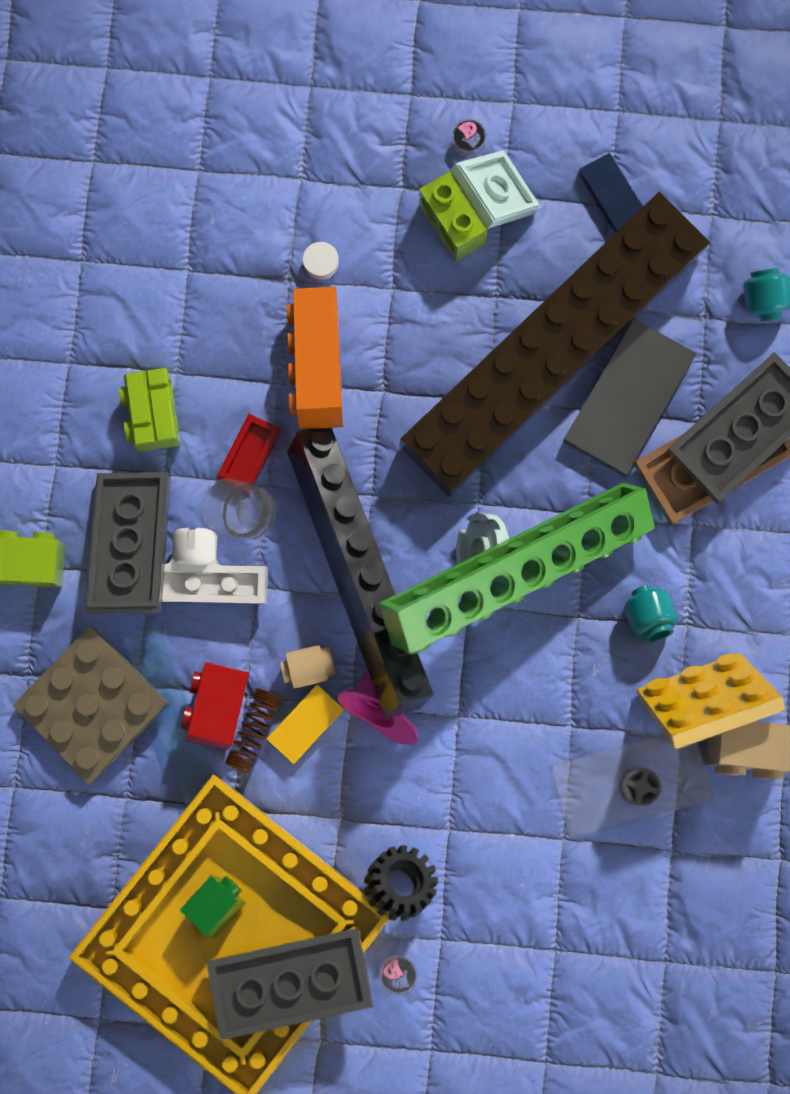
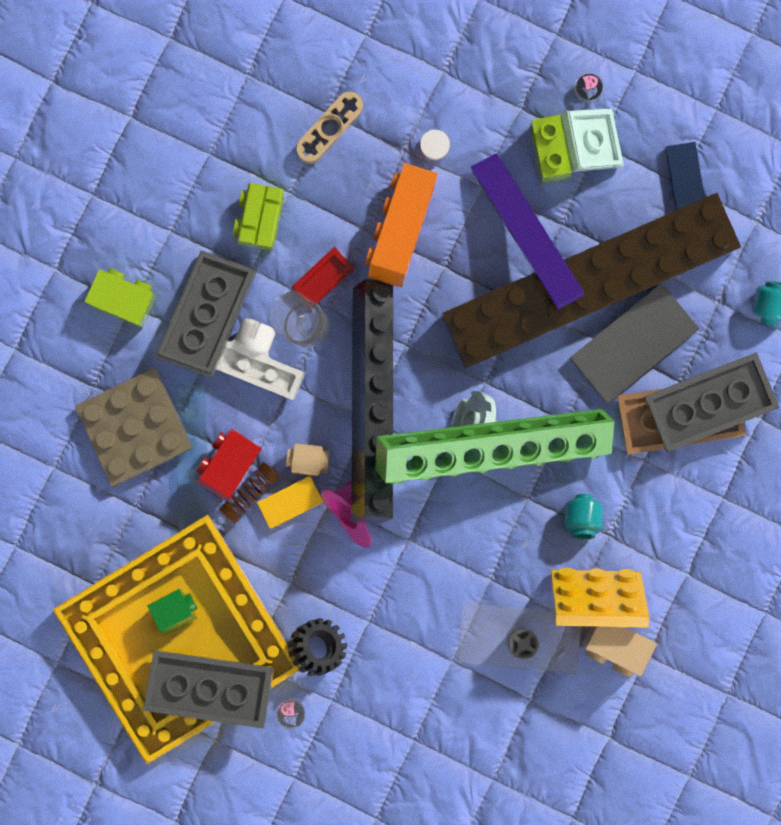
camera: 20 degrees right, 5 degrees up
none -> tan beam [297,92,363,164]
none -> dark purple tile [471,153,584,310]

